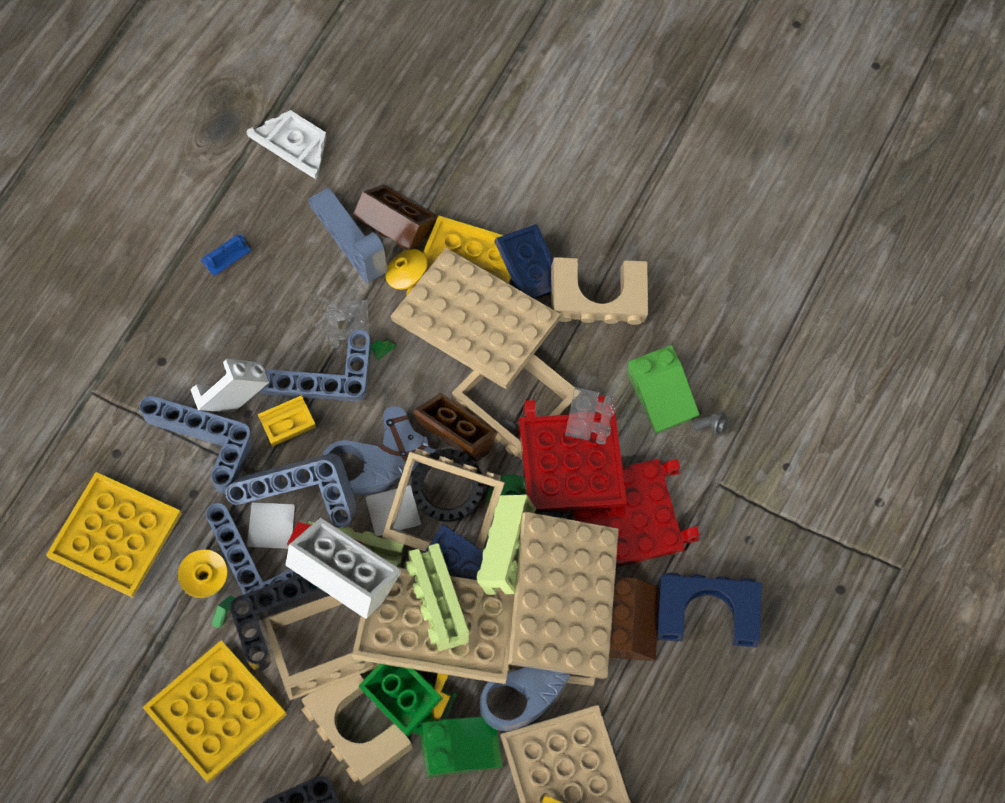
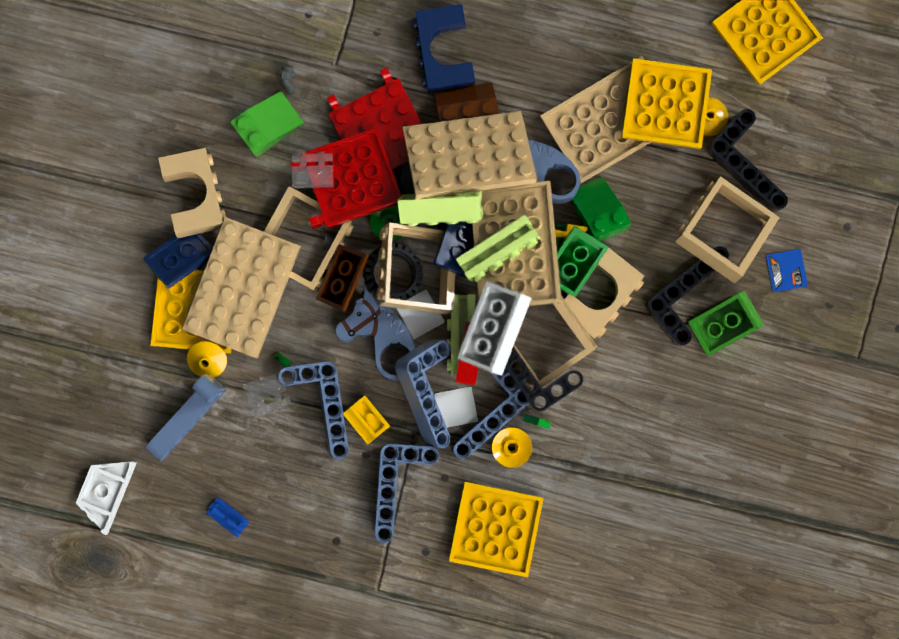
camera: 105 degrees left, 20 degrees up
yellow plate [143,640,287,784] -> none
white panel [191,359,269,413] -> none
reddish brown slope [353,184,438,249] -> none

